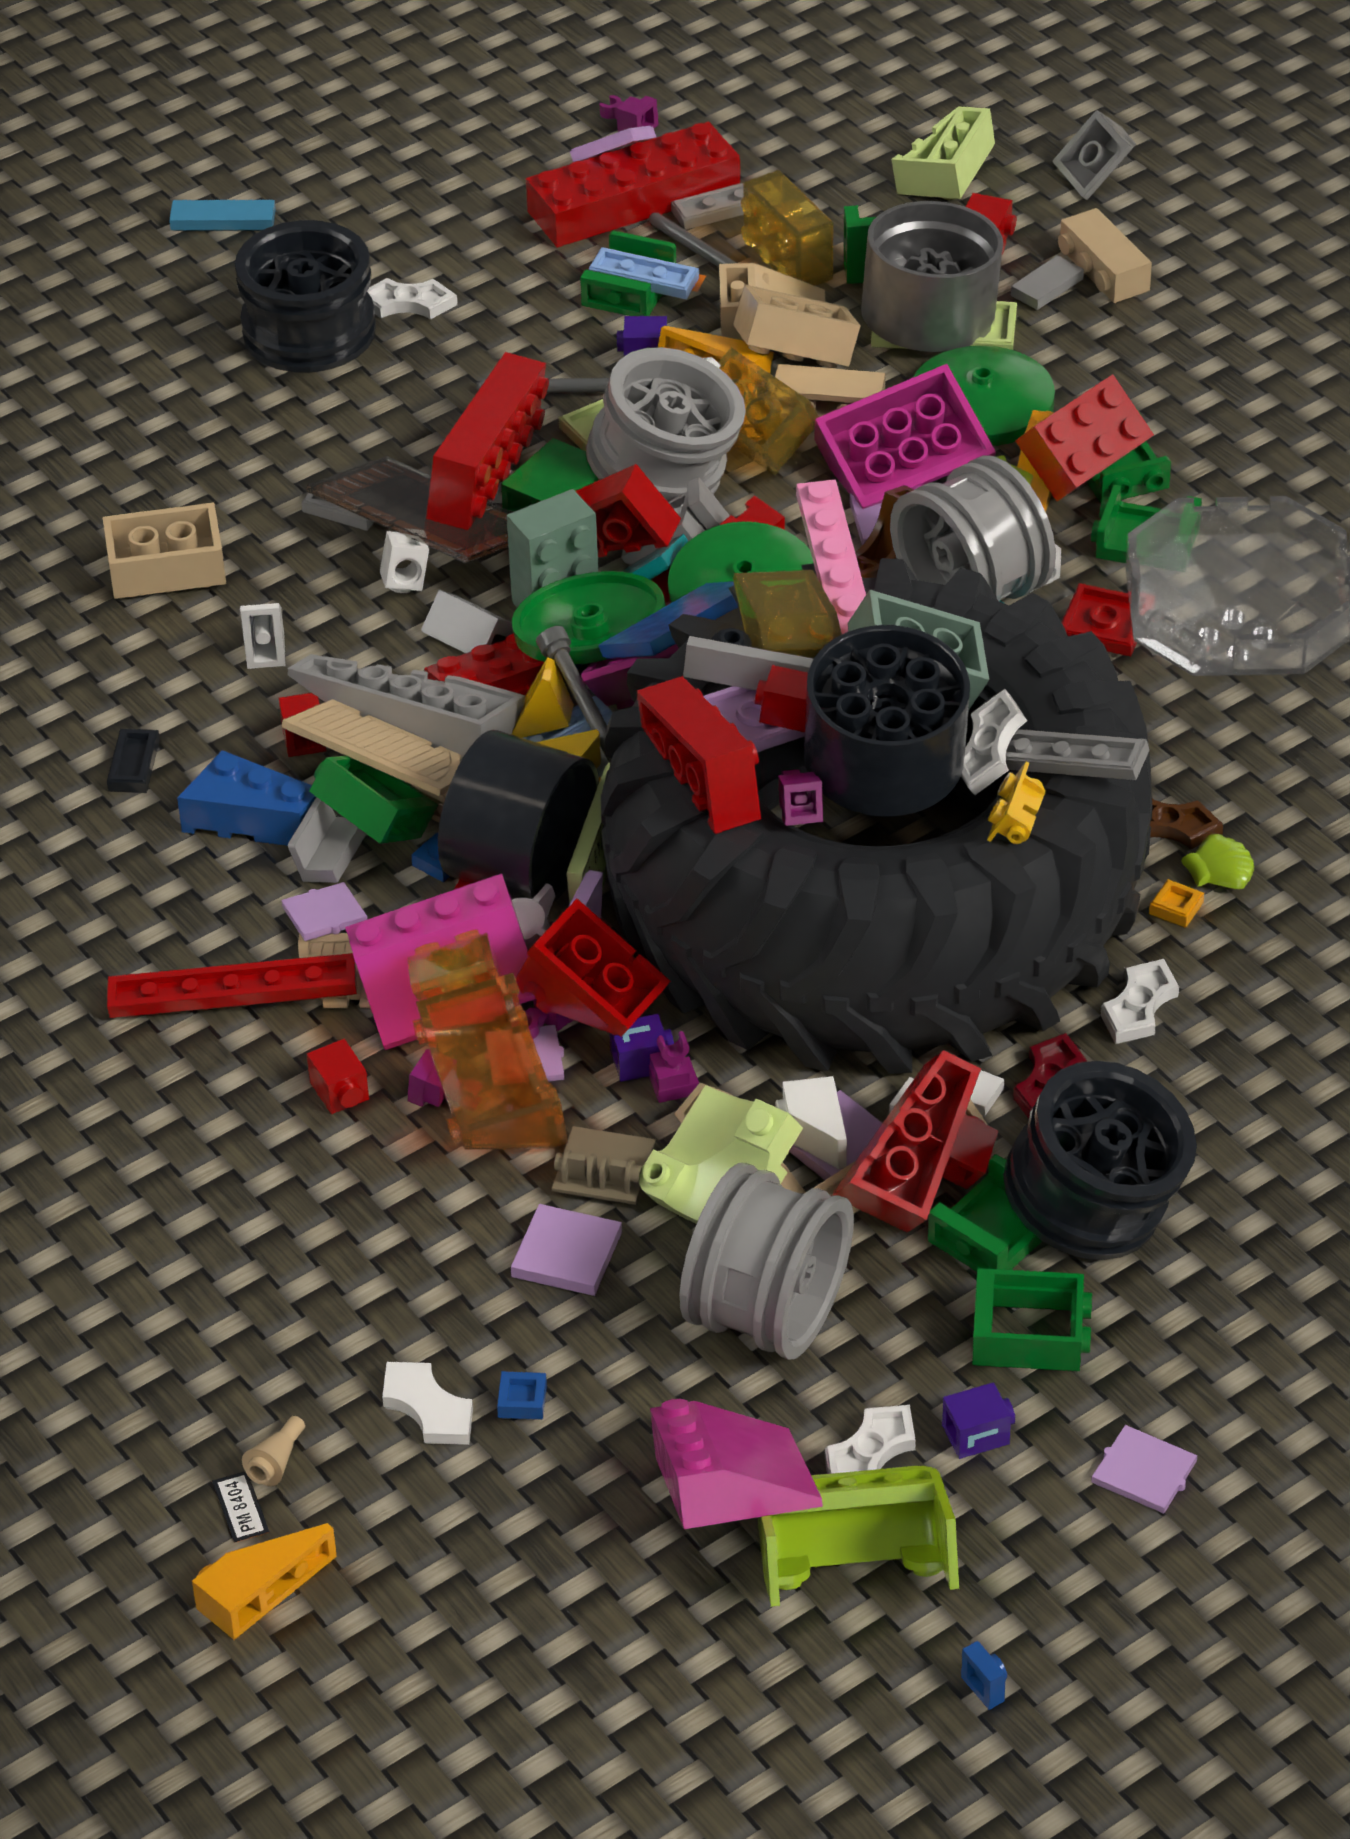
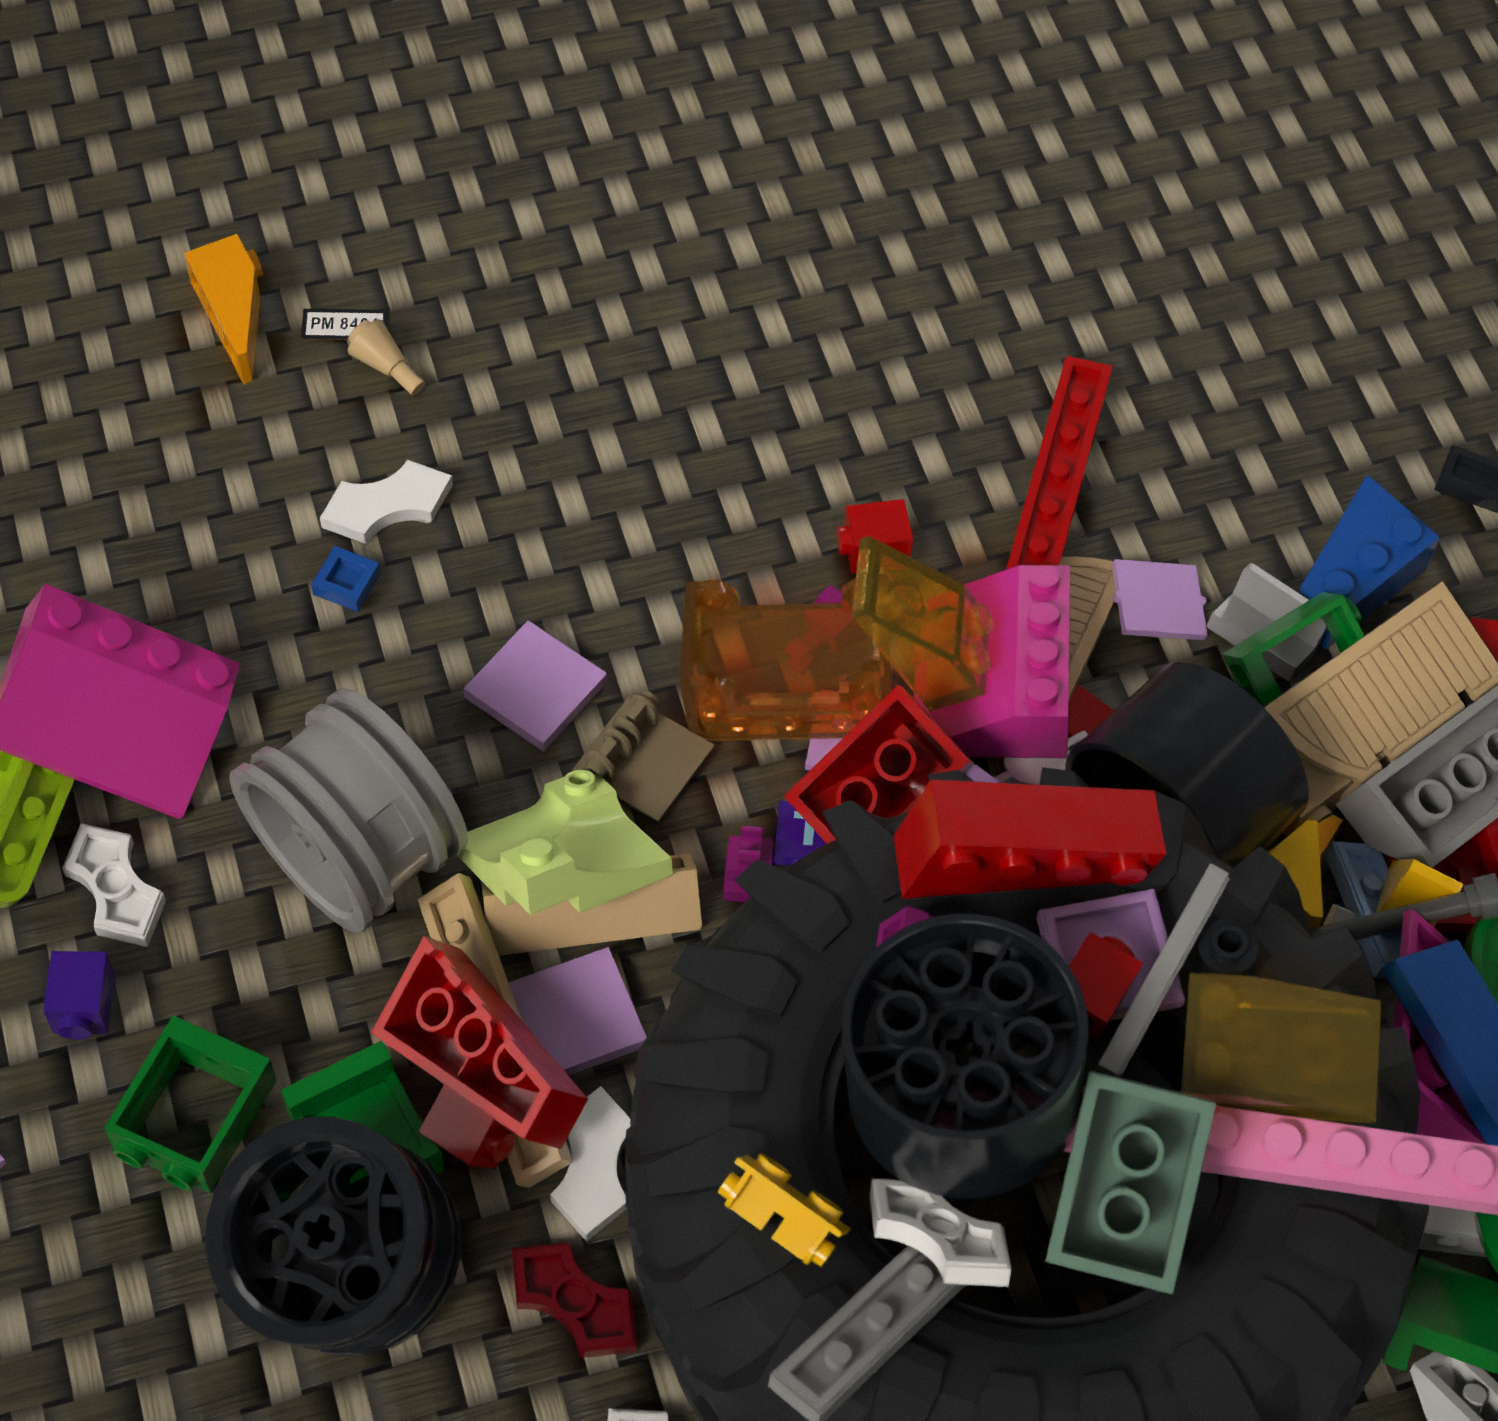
camera: 105 degrees right, 15 degrees up
white slope [775,1076,847,1169] -> none

